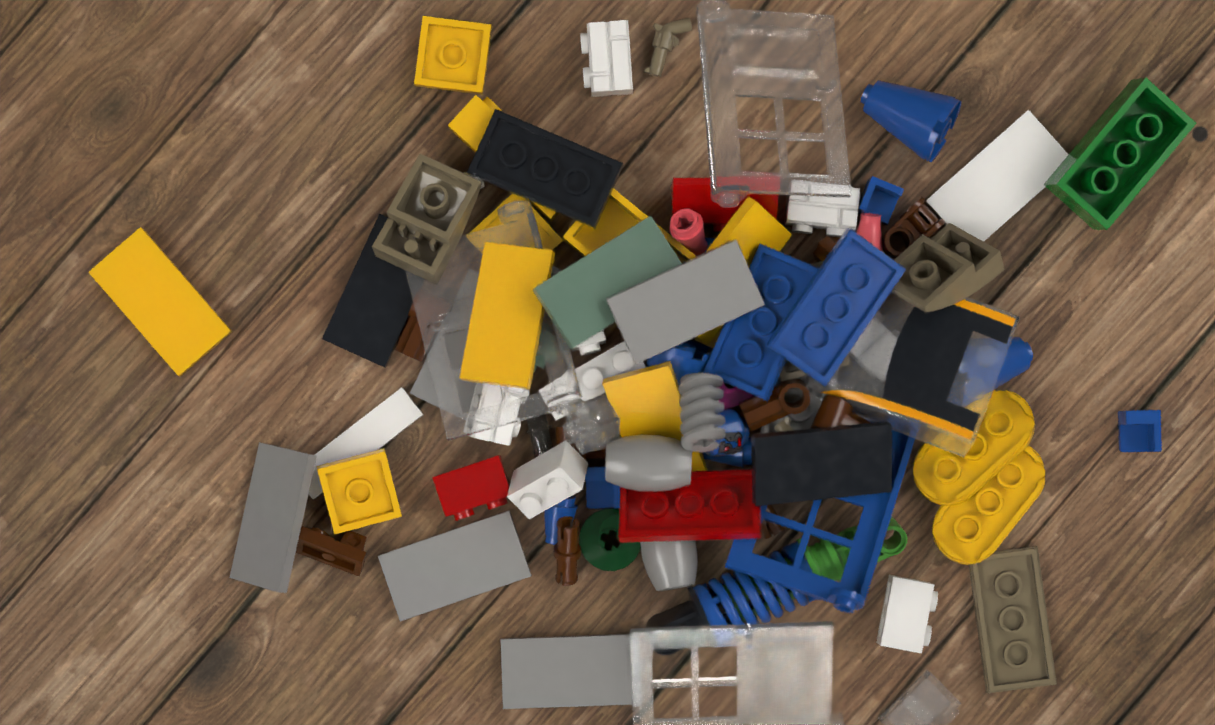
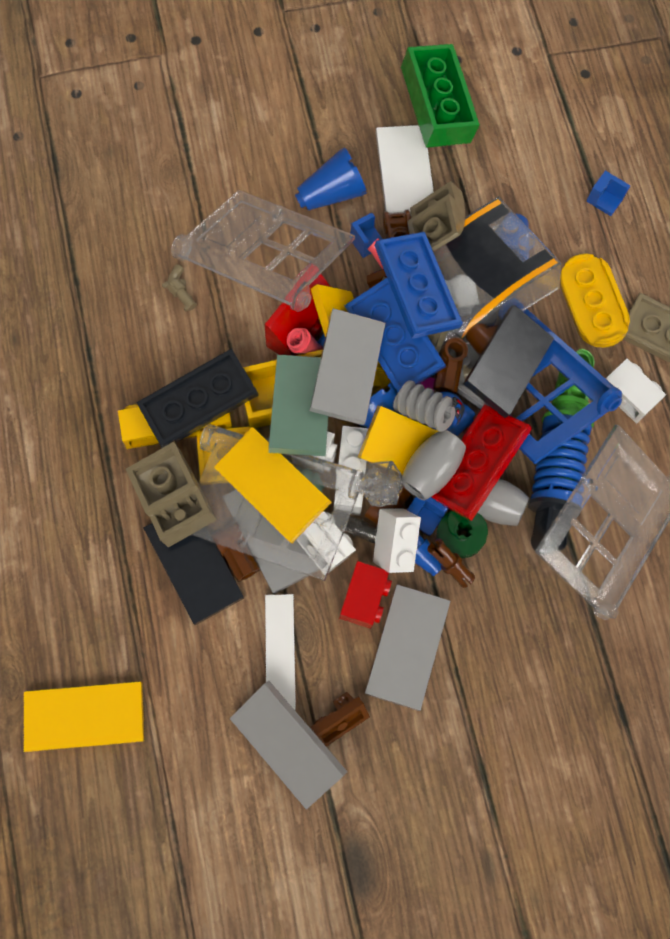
camera: 60 degrees left, 15 degrees down
yellow plate [316,448,402,535] -> none
yellow plate [414,16,492,95] -> none
light grey tile [500,633,642,709] -> none
white brick [580,20,633,97] -> none
white brick [784,181,860,237] -> none
yellow tile [913,390,1035,506] -> none

